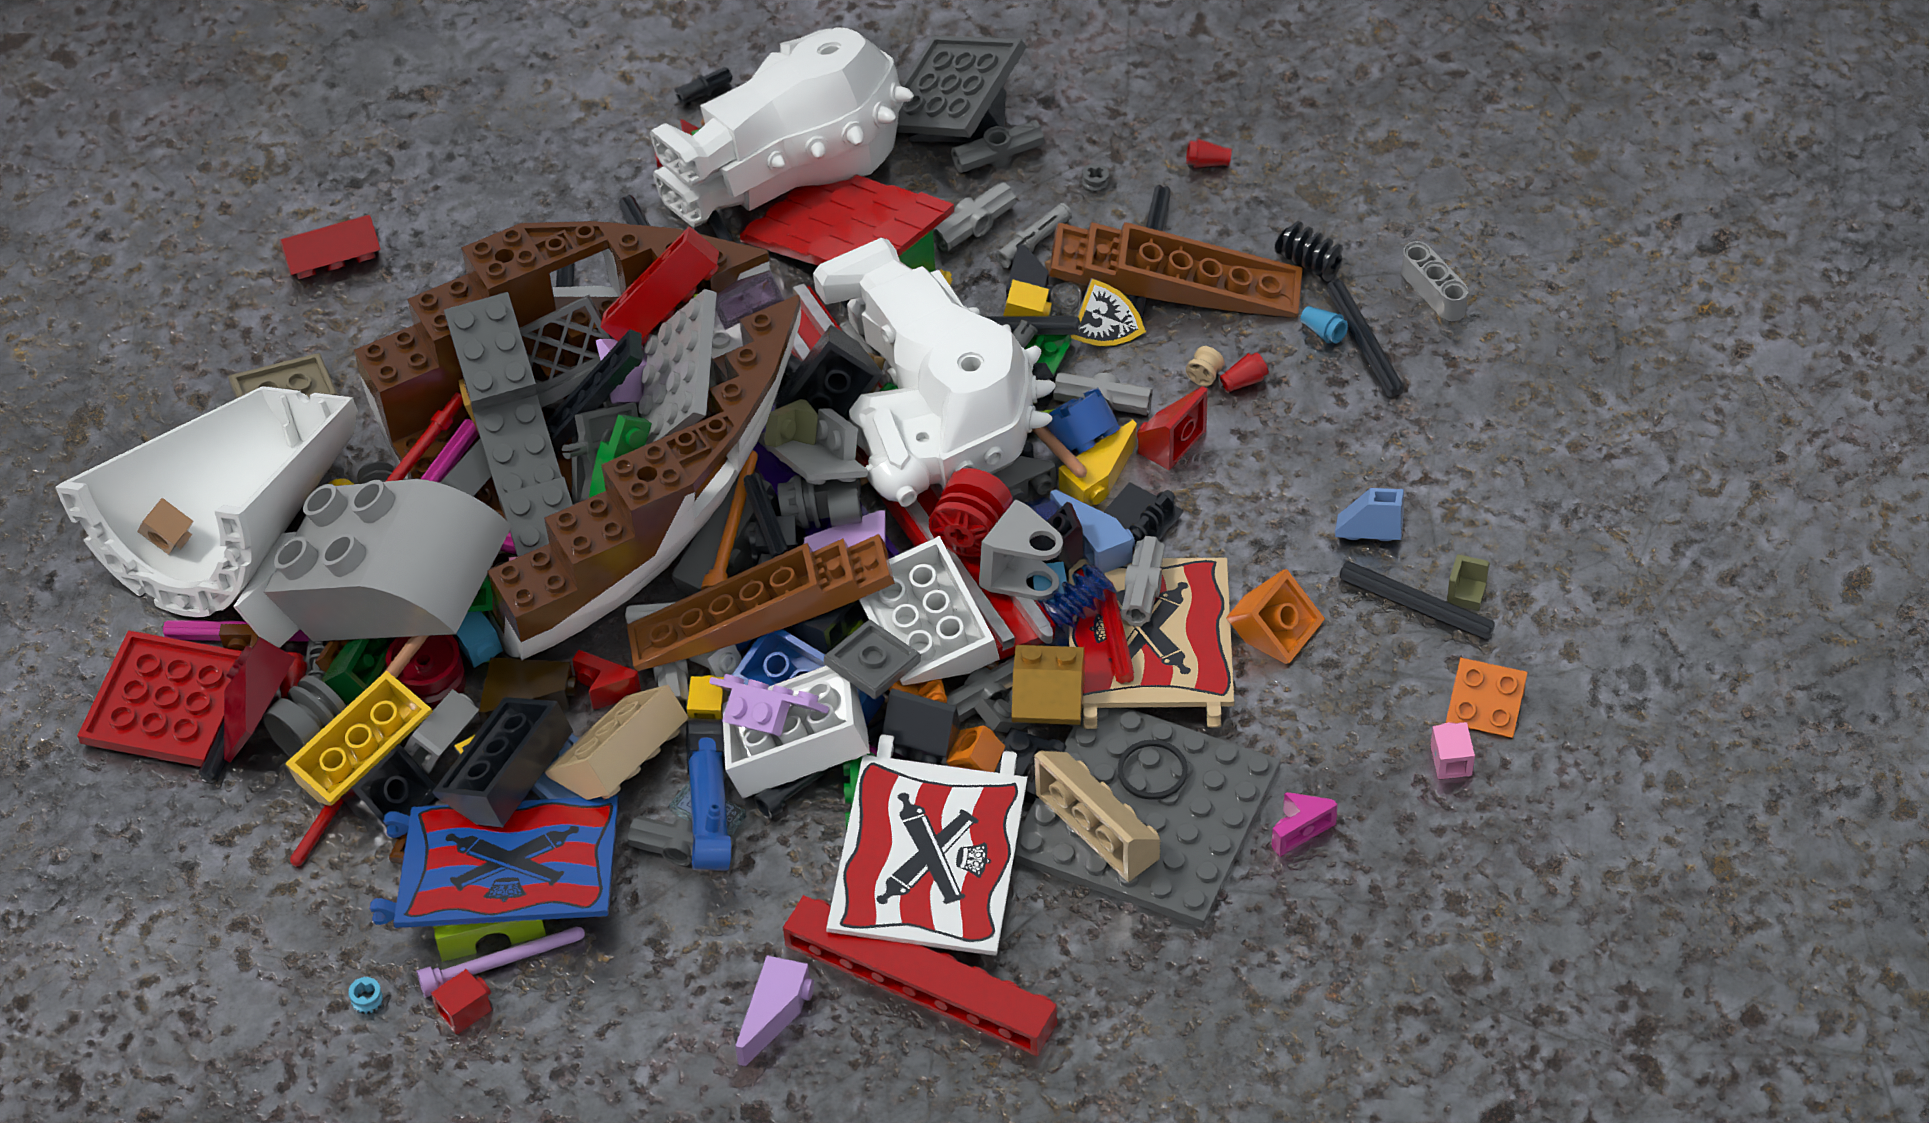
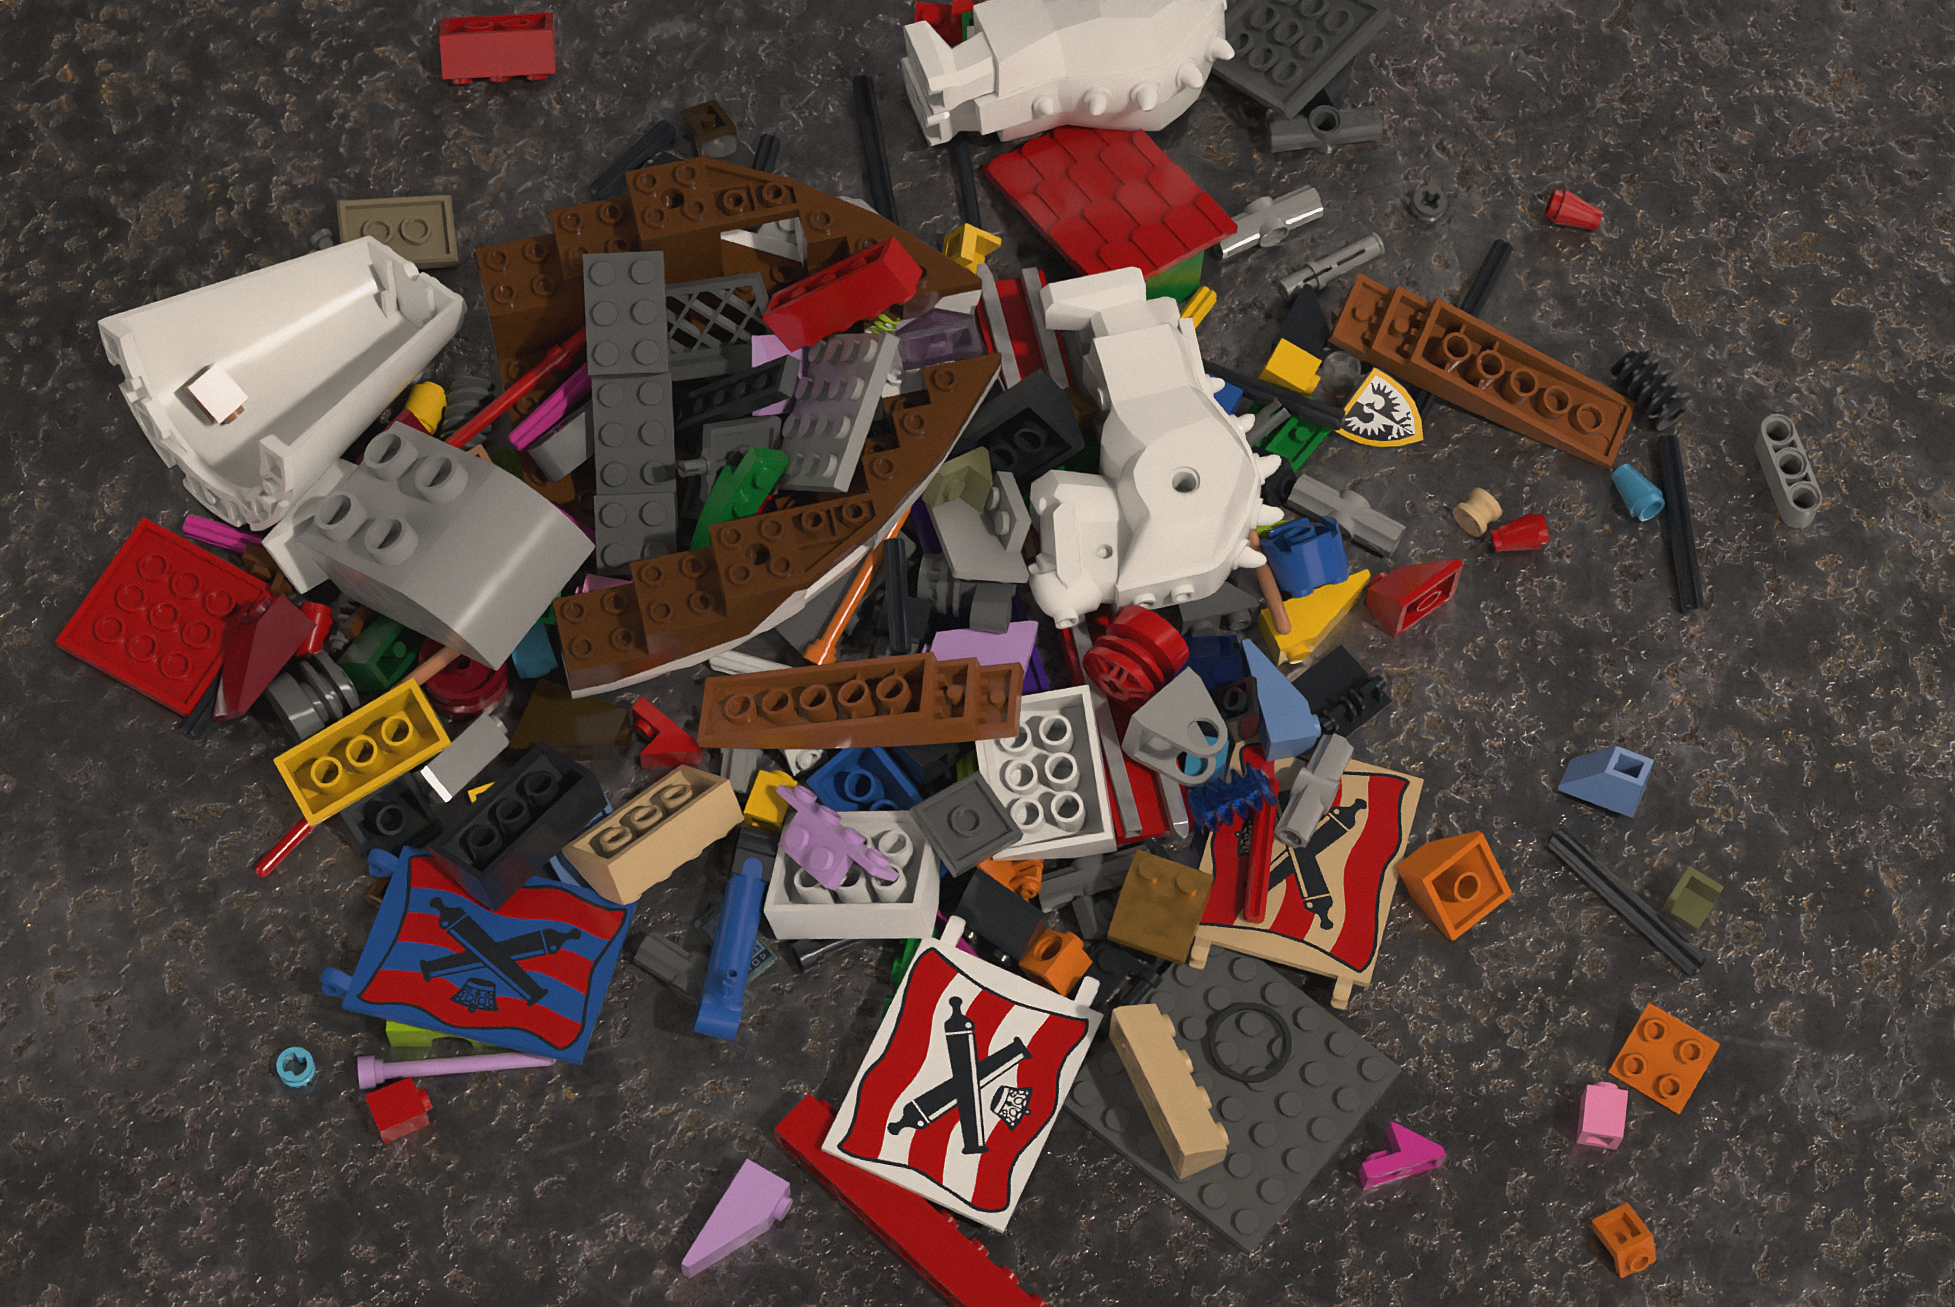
camera: 10 degrees right, 15 degrees up
none -> orange bracket [1592,1202,1656,1278]

